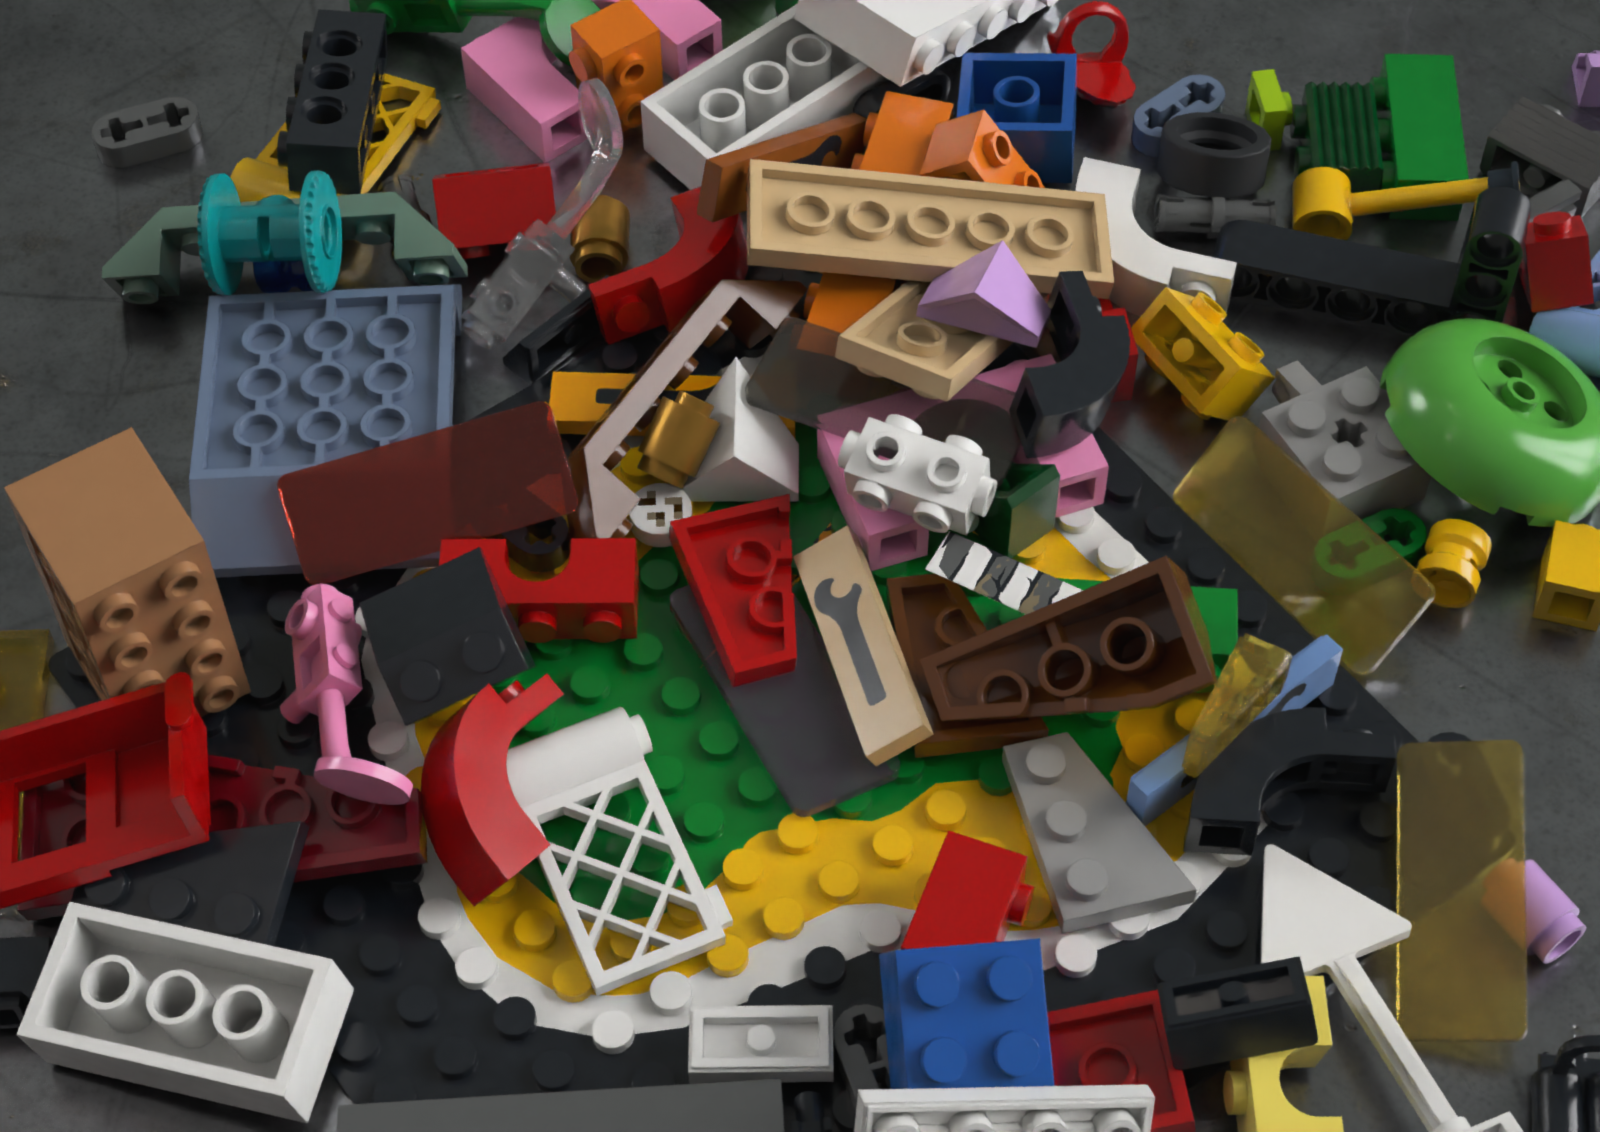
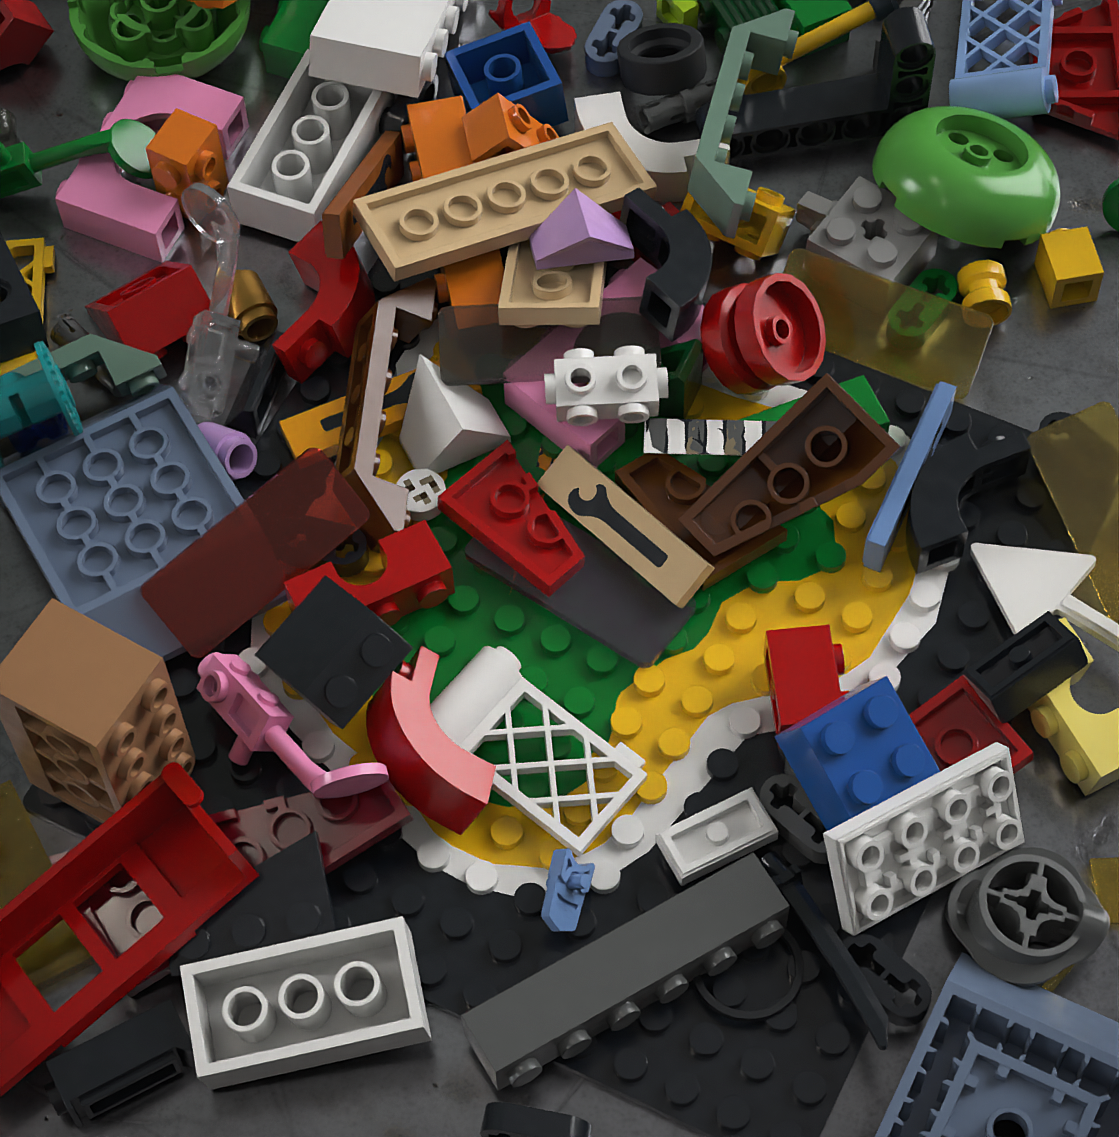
camera: 25 degrees left, 5 degrees up
pearl gold brick [637,390,720,489] -> none
light grey wing [1002,732,1197,934] -> none
clear yellow slope [1182,633,1293,778] -> none
red arch [1518,212,1594,313] -> none
none -> lavender brick [198,422,257,481]
none -> medium blue piece [541,848,595,932]
none -> sand green slope [687,8,799,239]
none -> red wheel [700,273,826,395]

